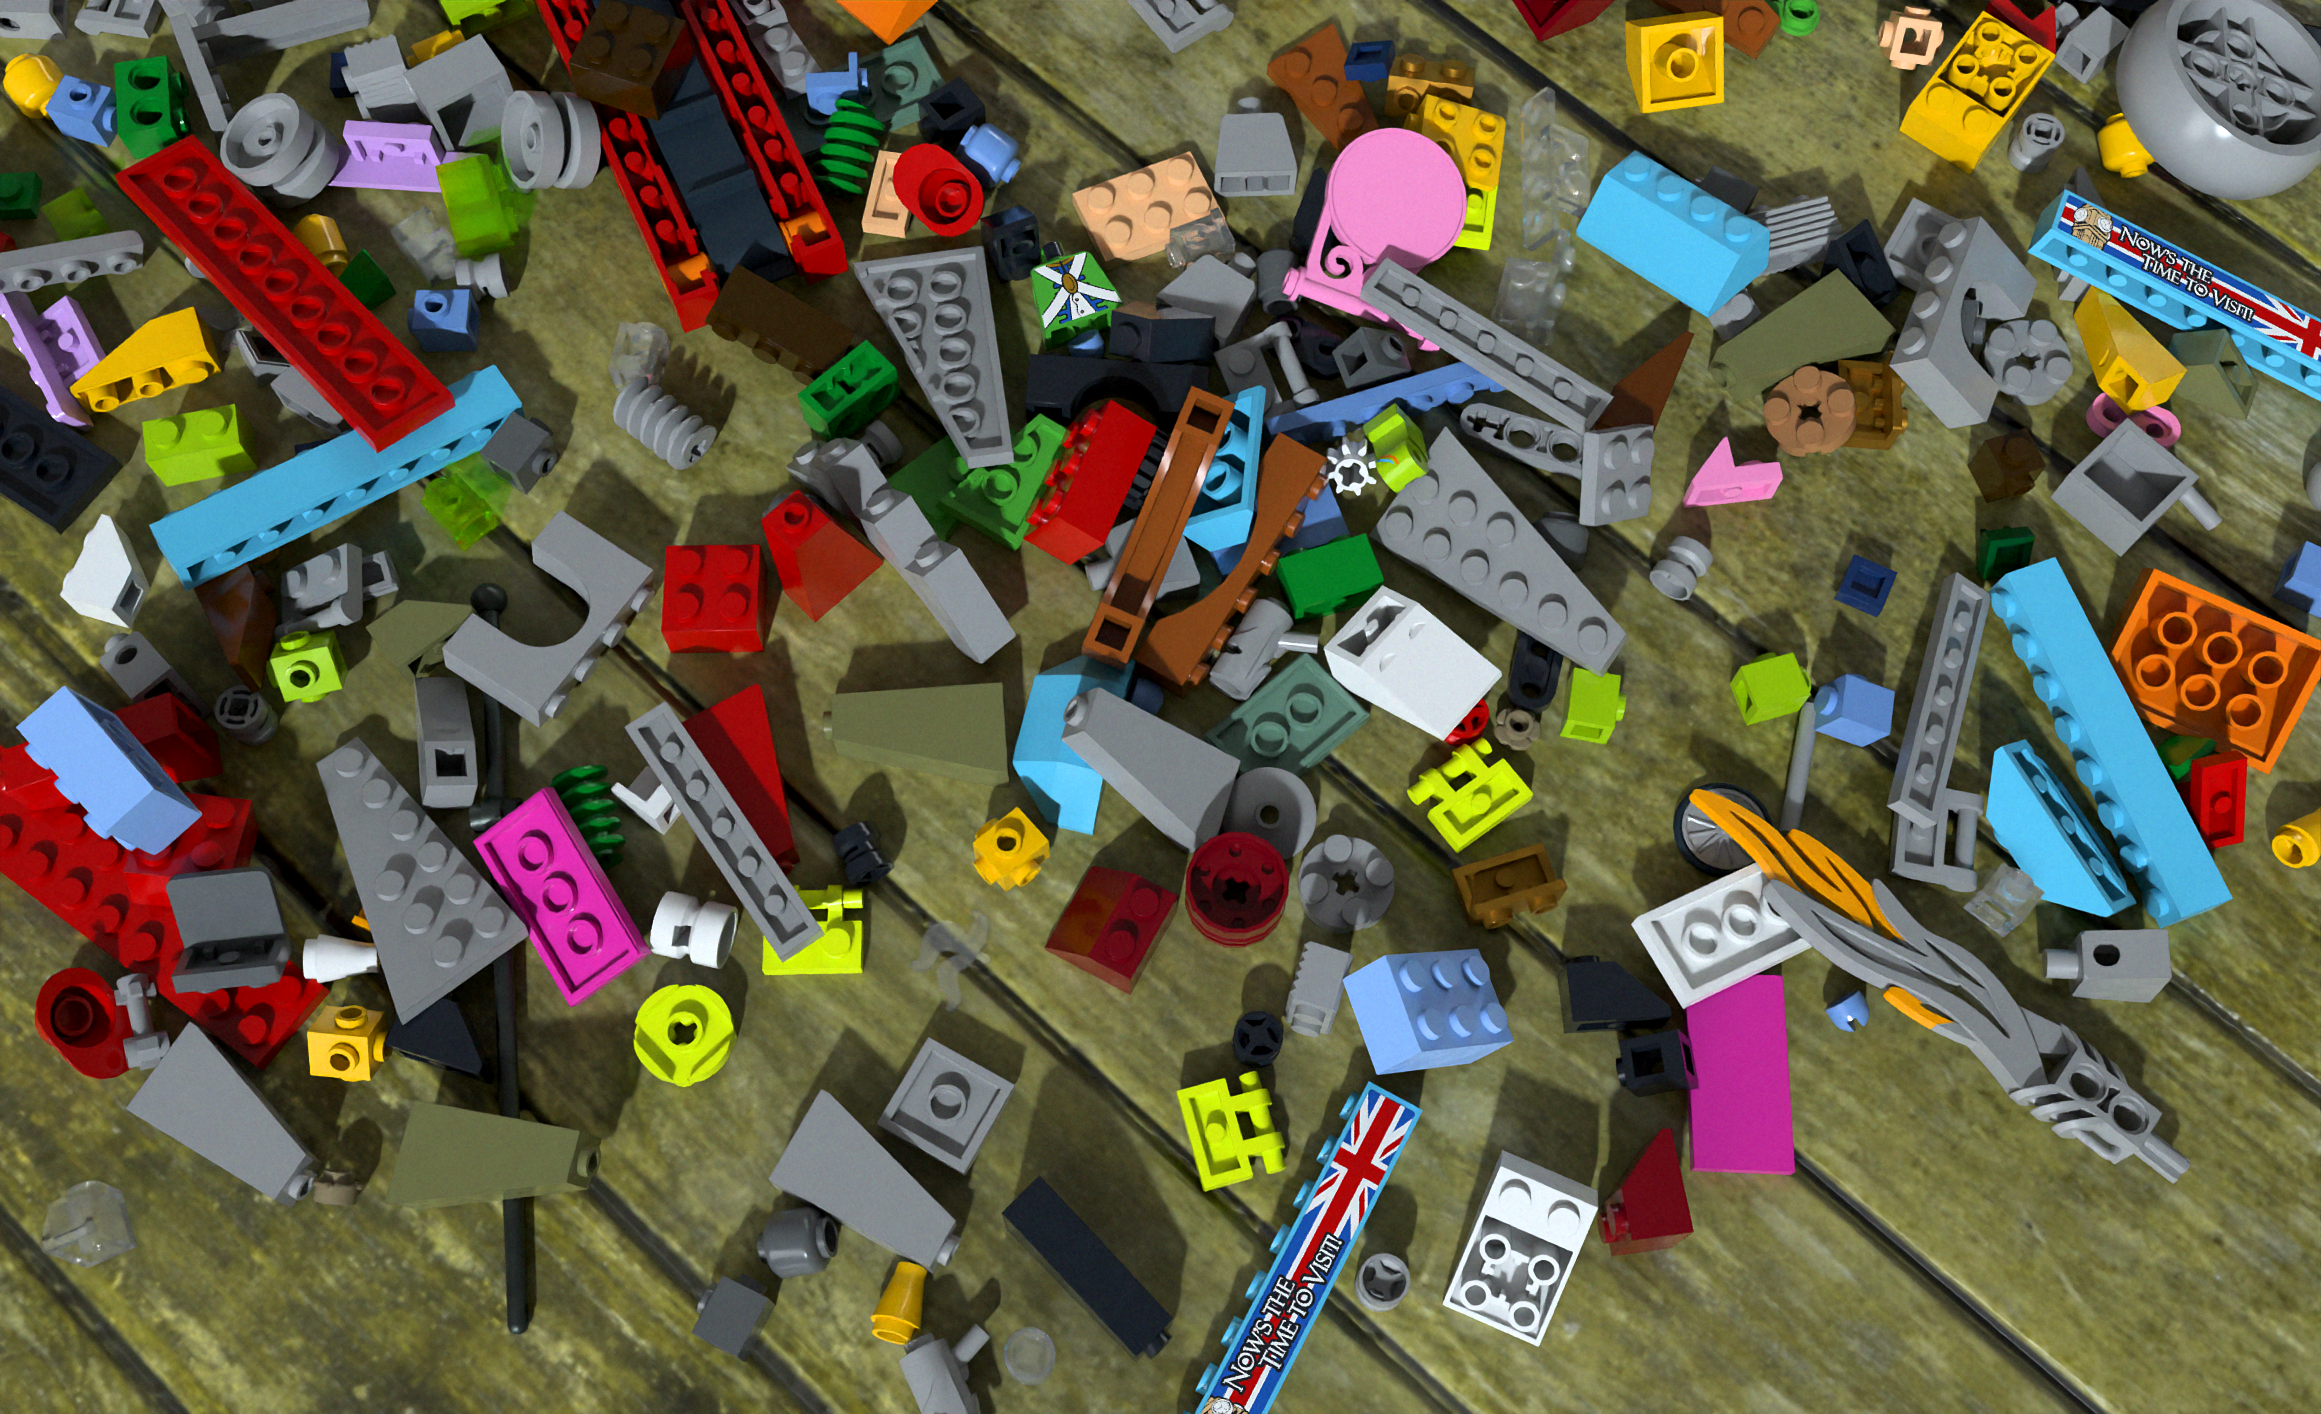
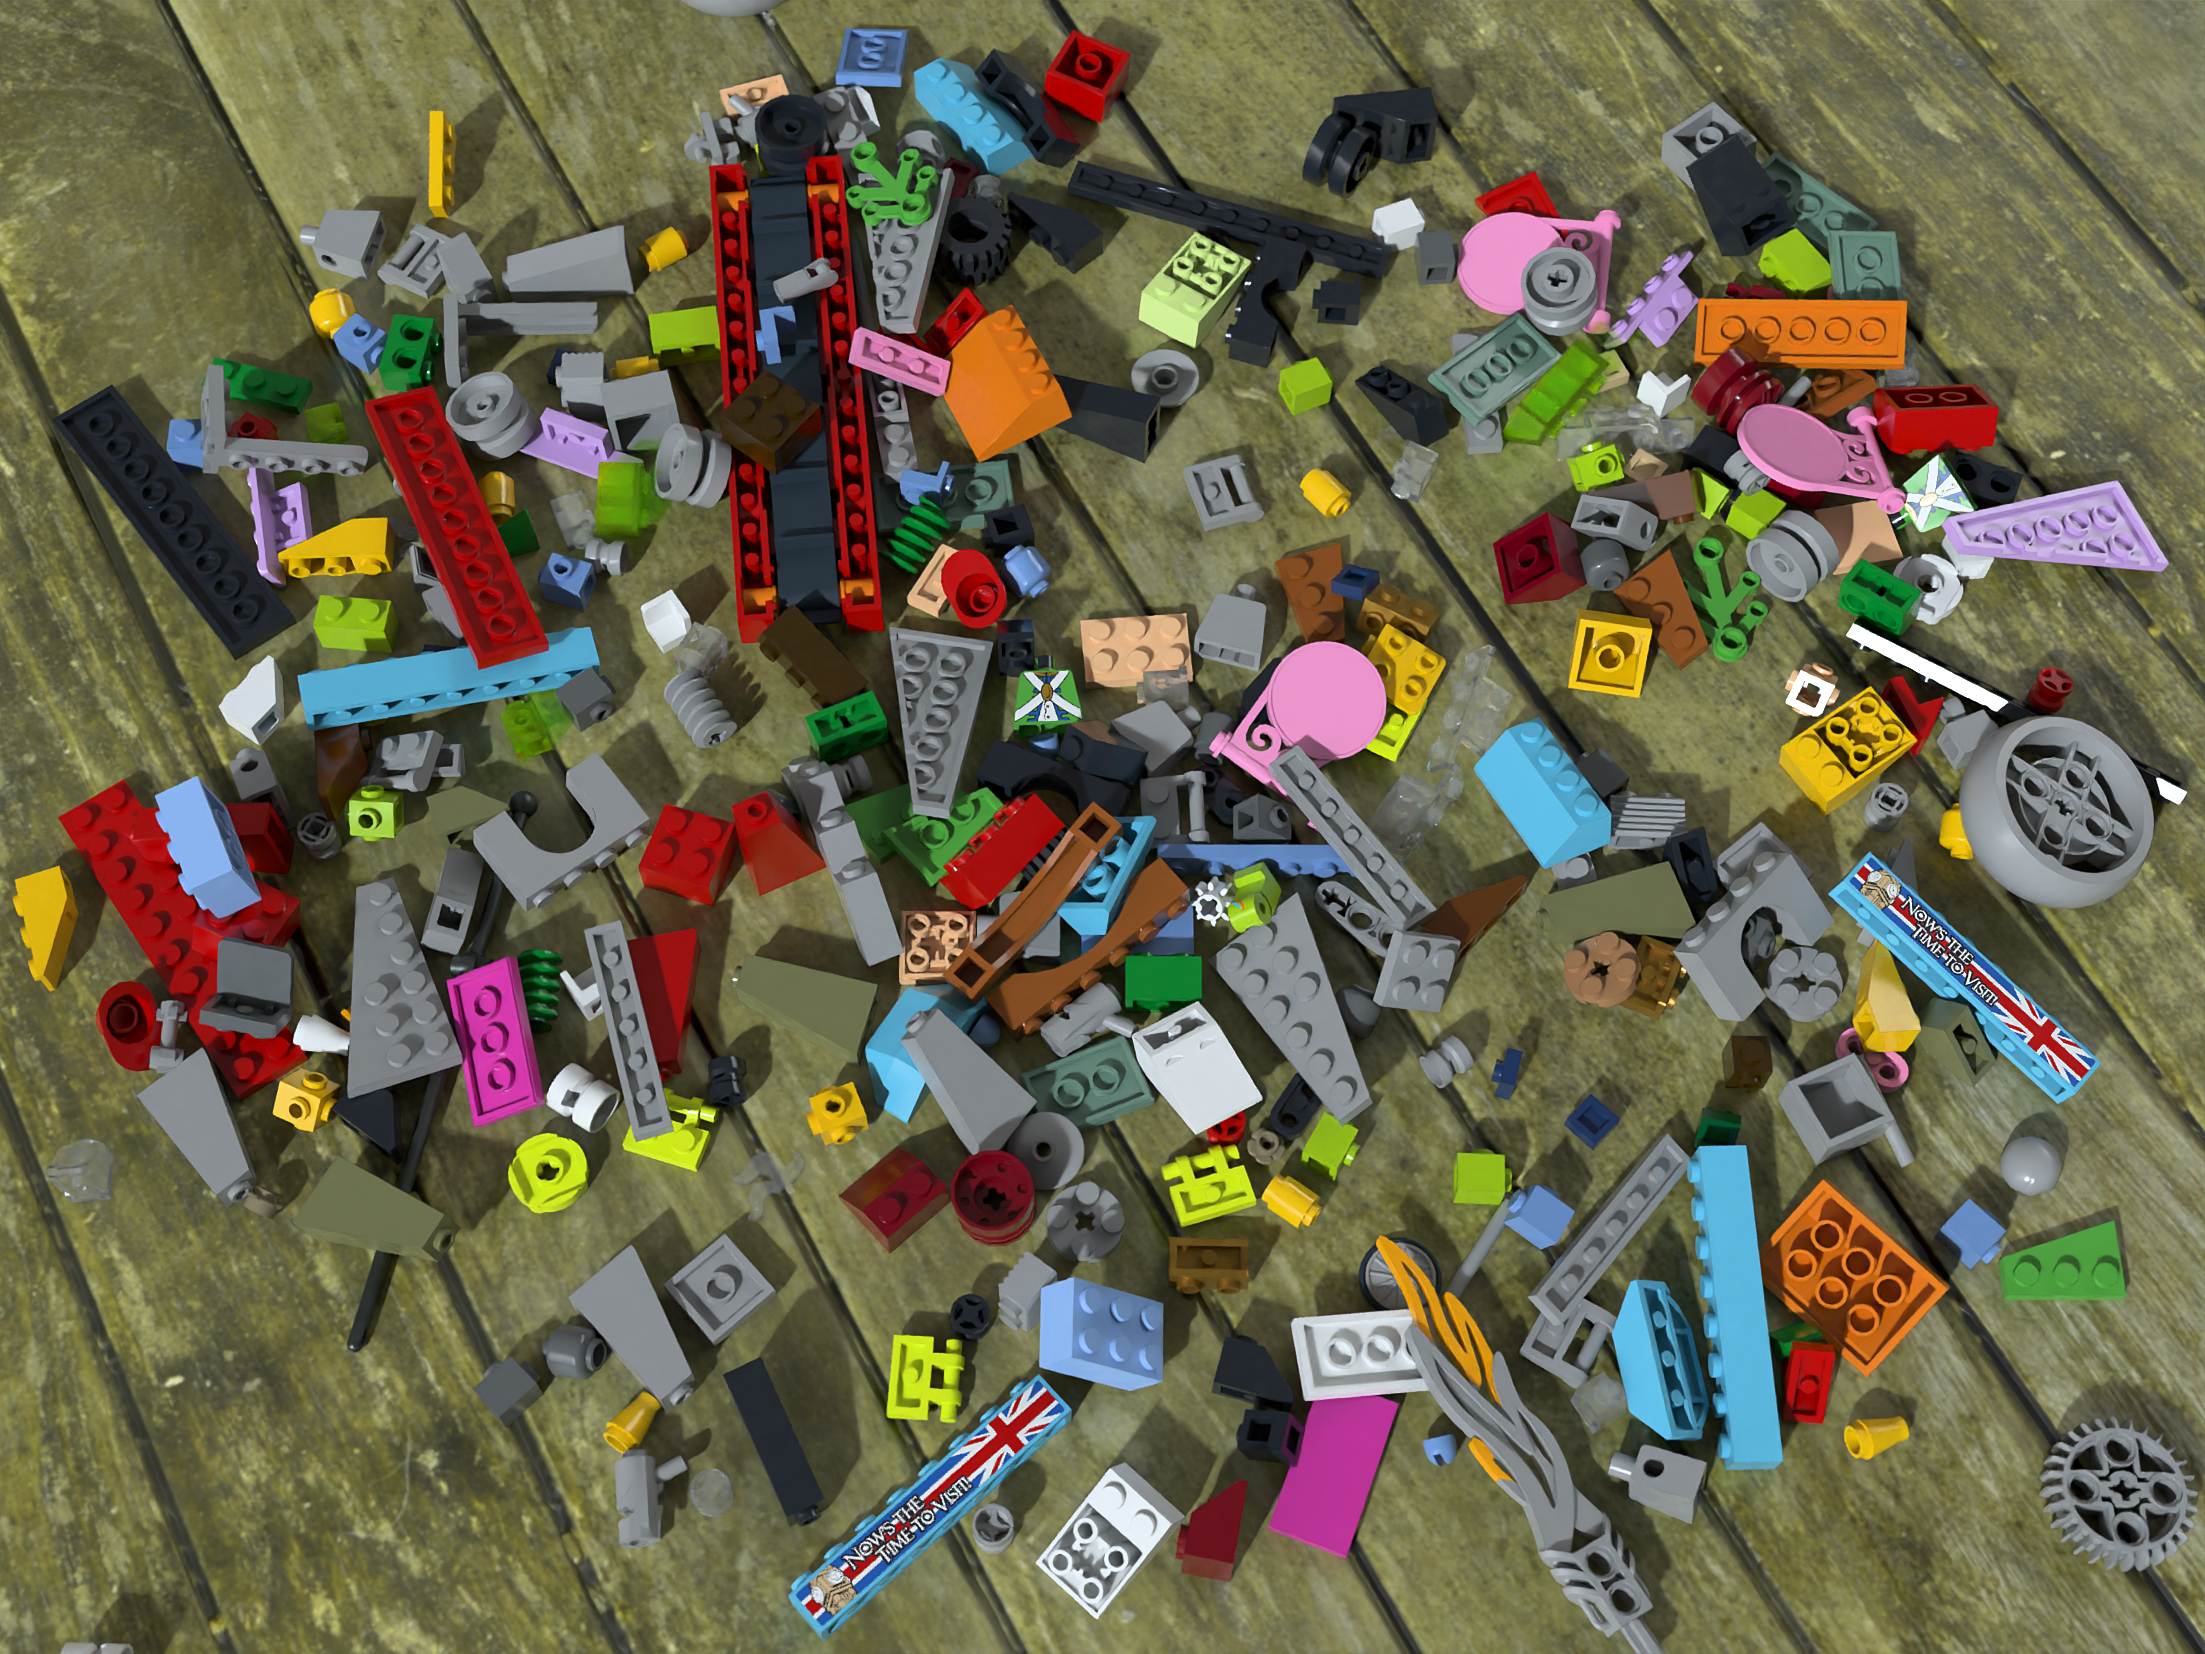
camera: 20 degrees right, 5 degrees down
bright pink slope [1682,437,1783,508] -> none
none -> white panel [641,589,694,654]
none -> light nougat tile [899,911,976,985]
none -> yellow brick [1261,1173,1322,1229]
none -> dark blue plate [1491,1048,1523,1100]

